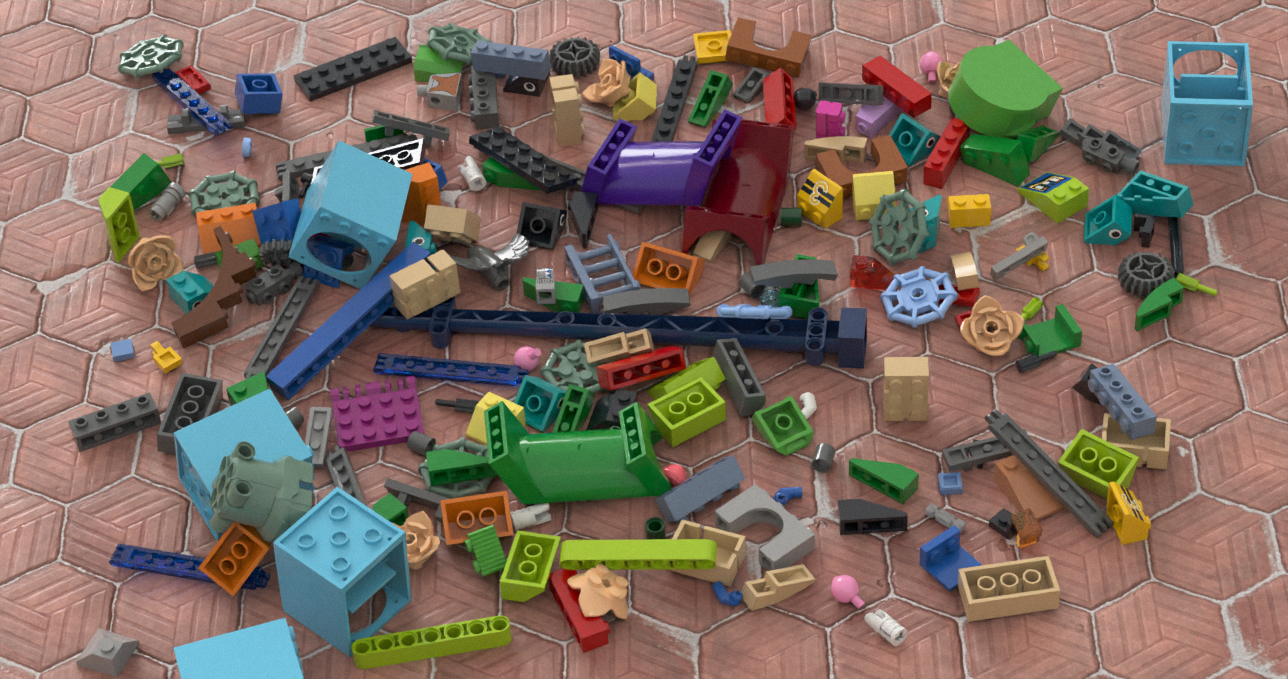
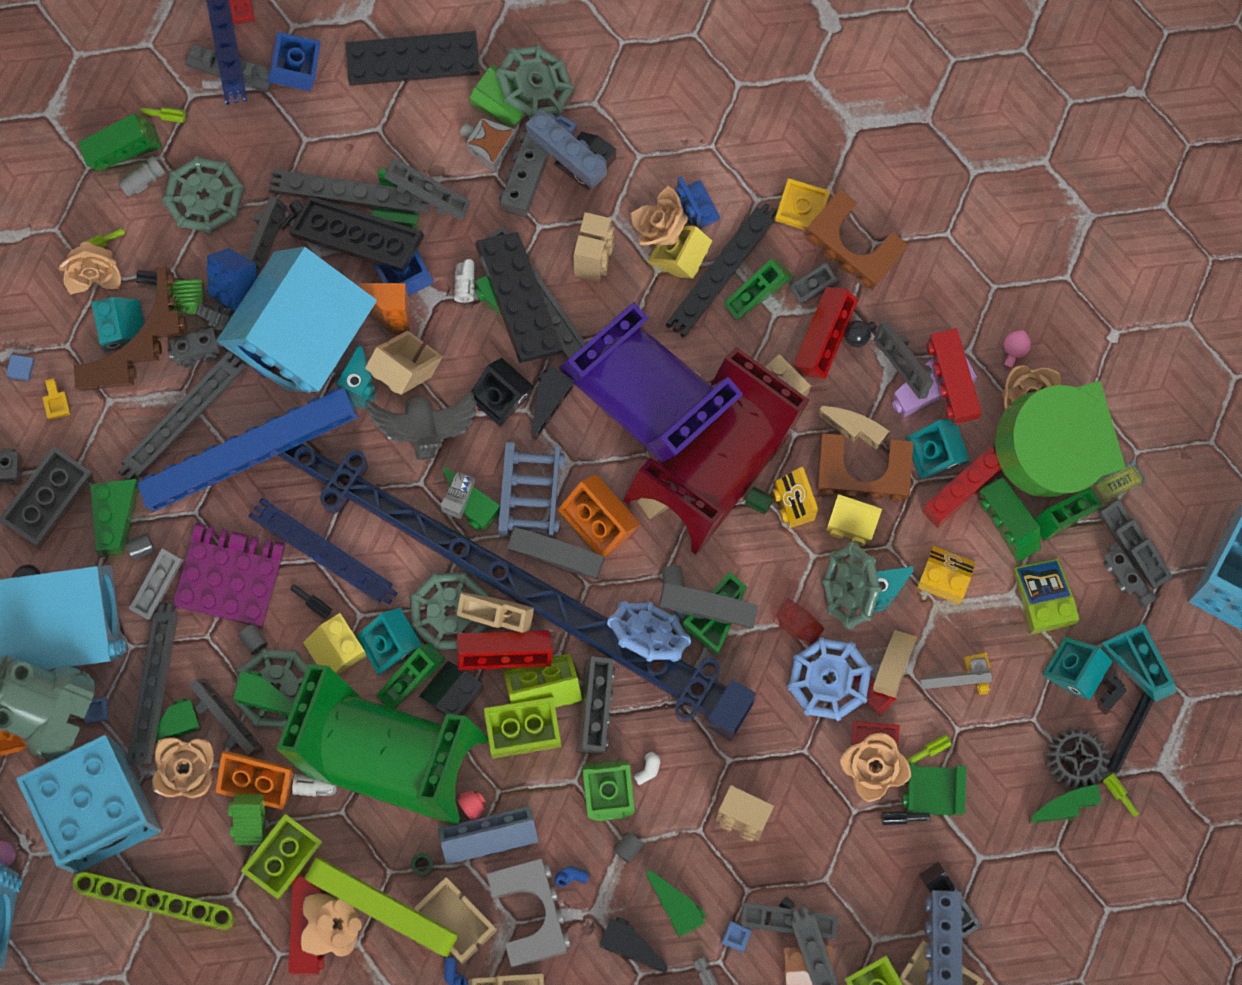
camera: 20 degrees right, 30 degrees up
lime slope [98,187,140,263] -> none
orange slope [196,203,261,254] -> none
light blue tile [242,137,252,157] -> none
tan piece [389,250,461,319] -> none
bright pink piece [514,346,541,372] -> none
dark grey gear [549,36,600,79] -> none
dark pink brick [816,100,846,139] -> none
none -> clear light blue tile [1094,462,1146,503]

